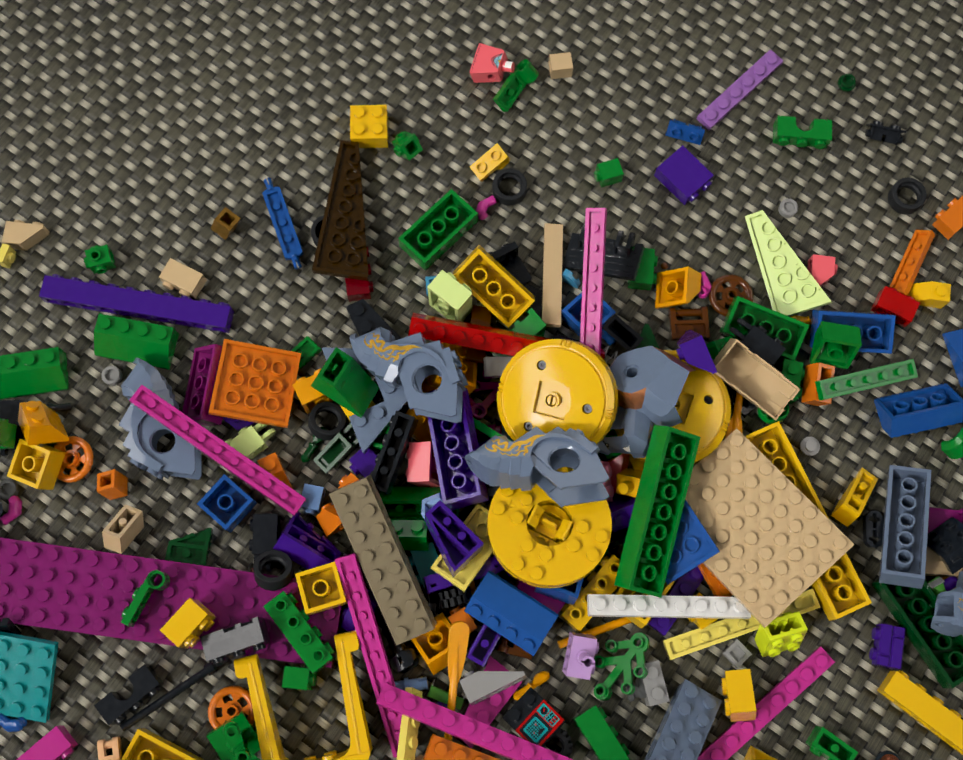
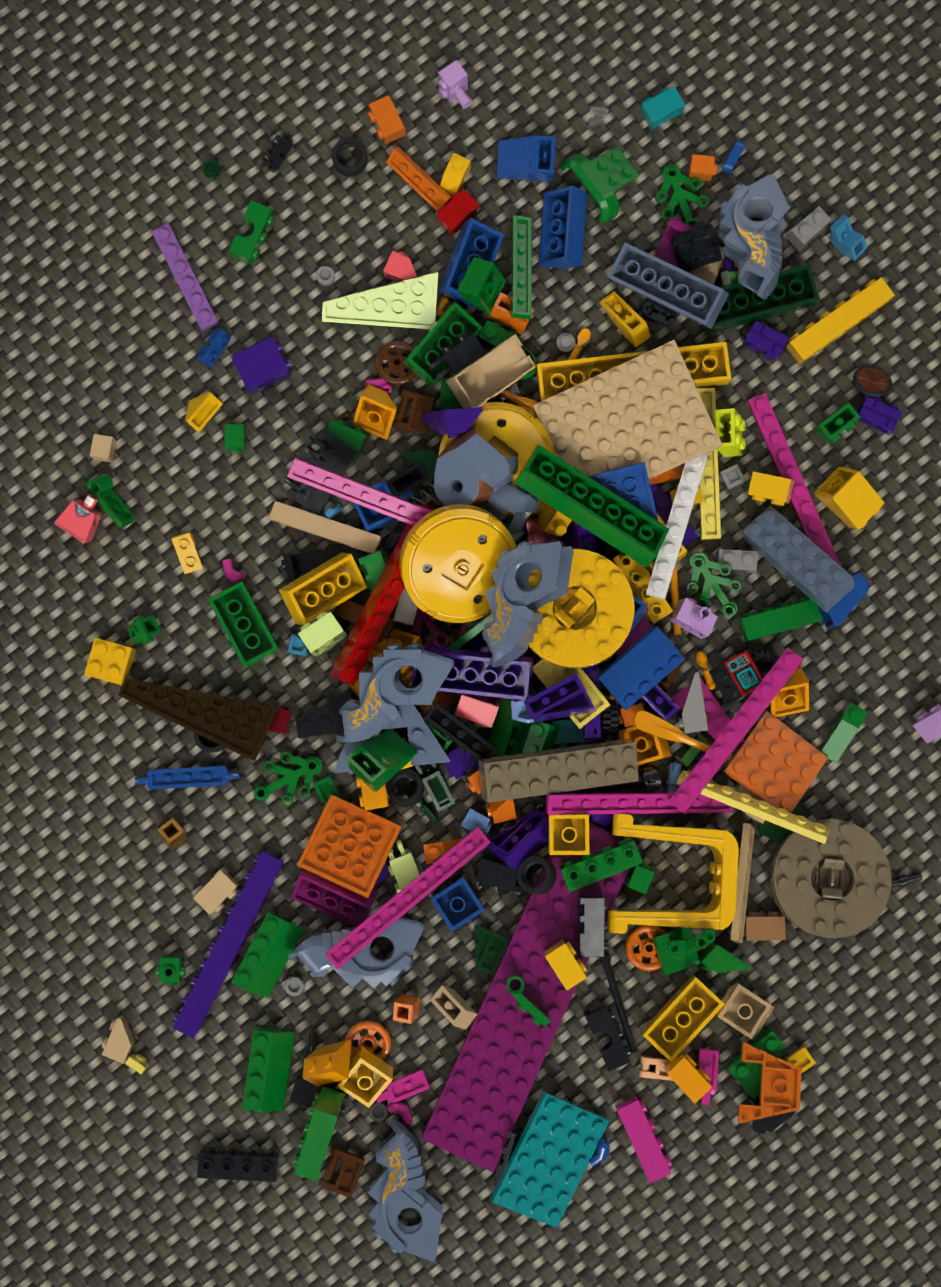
camera: 70 degrees left, 10 degrees up
black tyre [492,168,527,206] -> none
none -> yellow slope [185,392,223,432]
none -> green plant [254,752,322,807]
none -> dark pink hinge [376,1069,430,1103]
none -> light orange piece [567,328,591,360]

